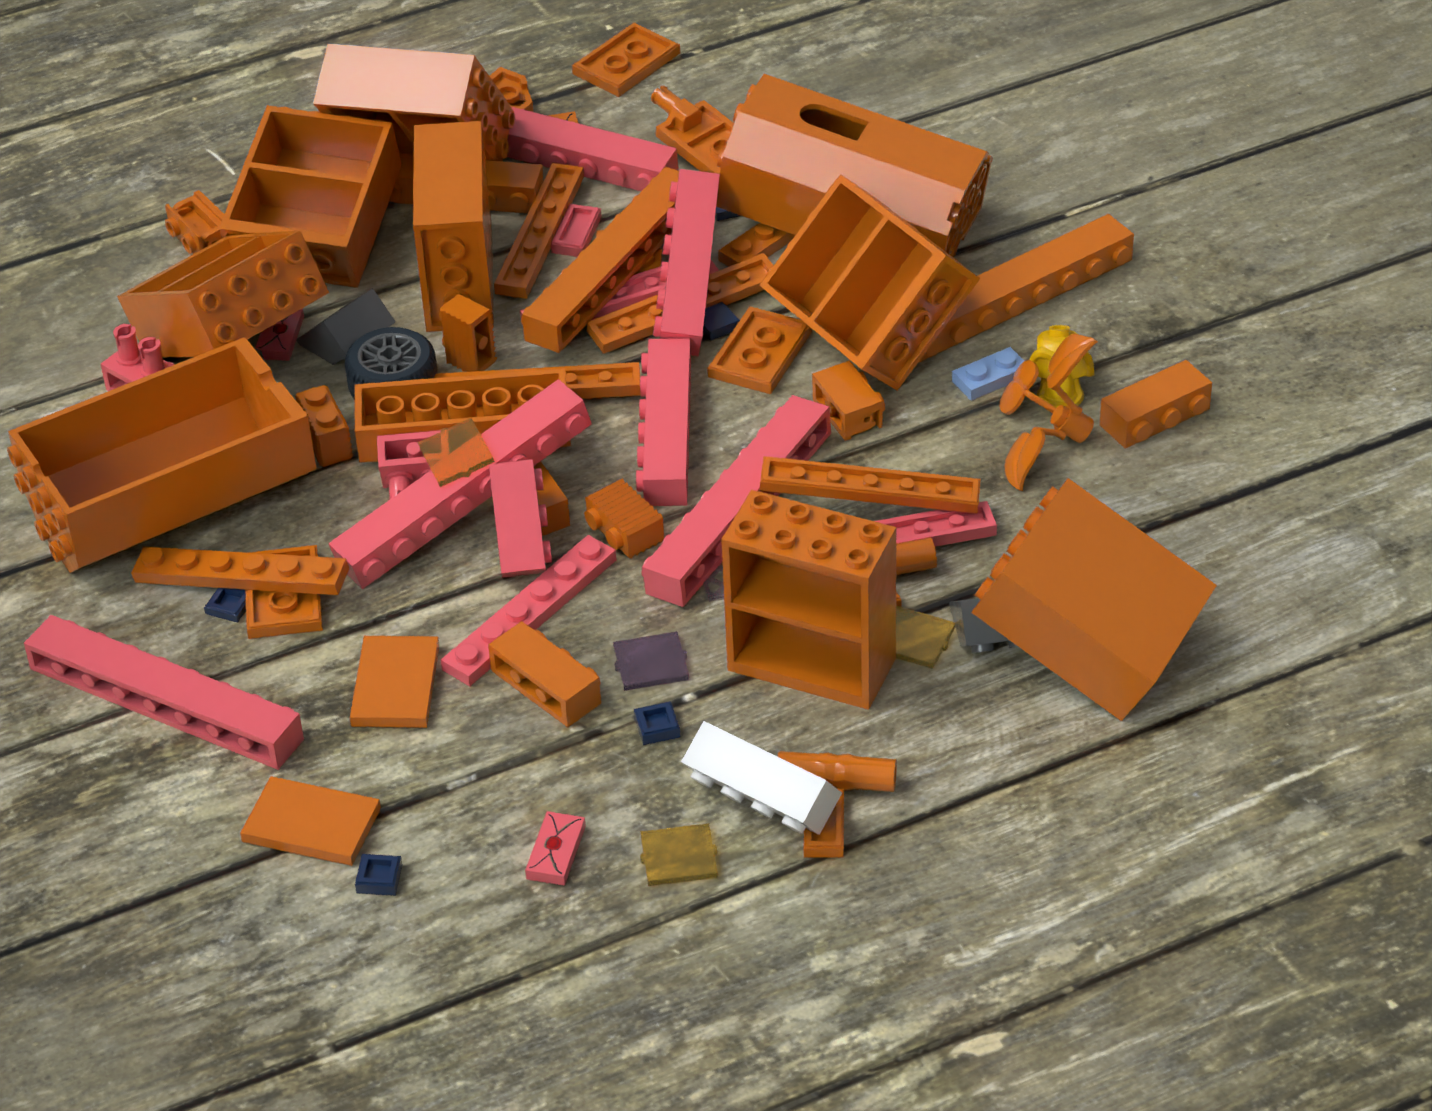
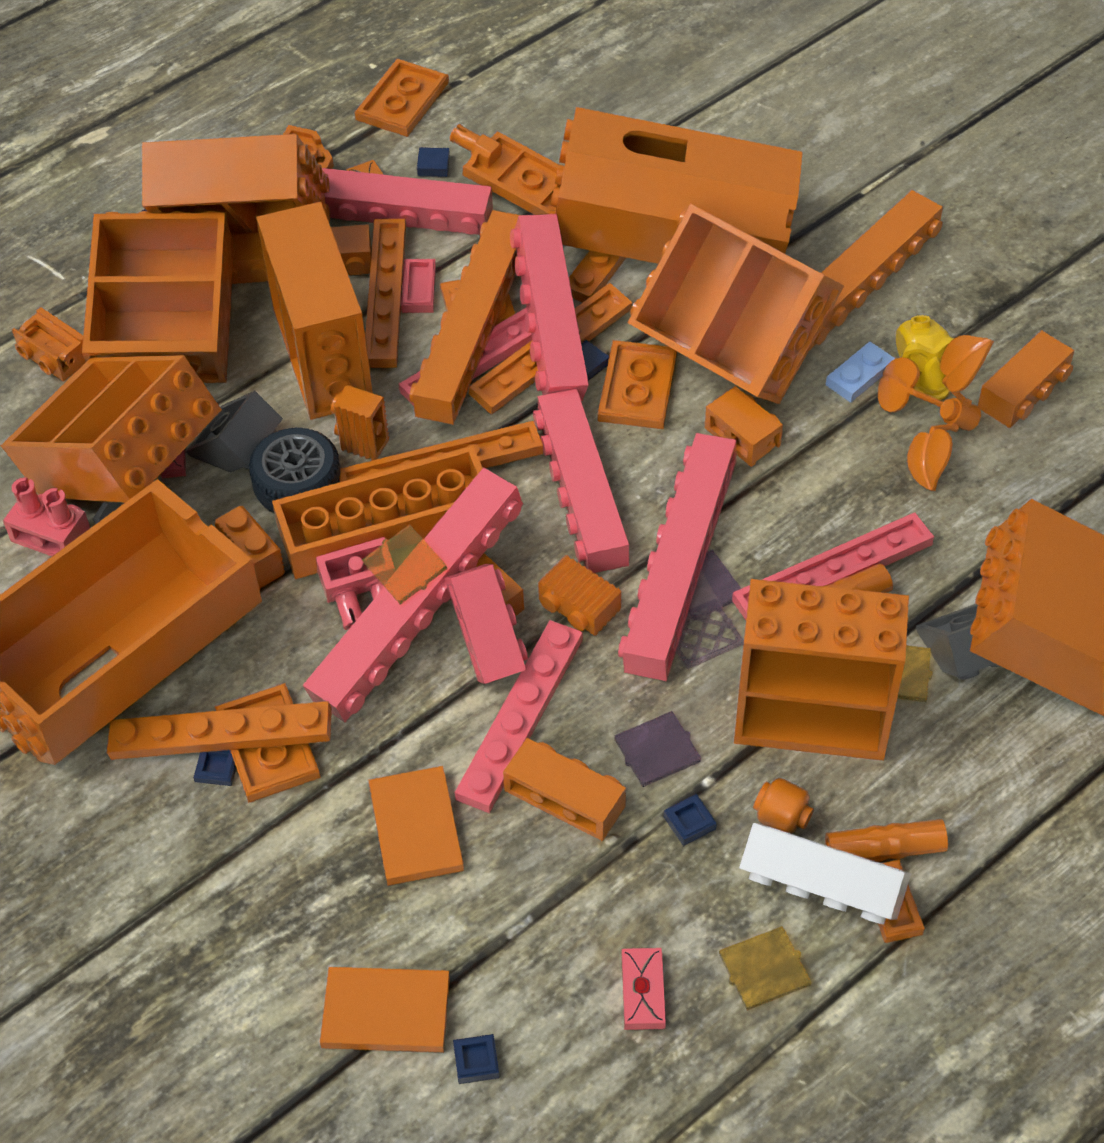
camera: 15 degrees left, 10 degrees up
coral brick [24,615,304,770] -> none
orange tile [759,456,981,513] -> none
none -> dark blue tile [417,147,450,177]
none -> orange head [753,778,814,834]

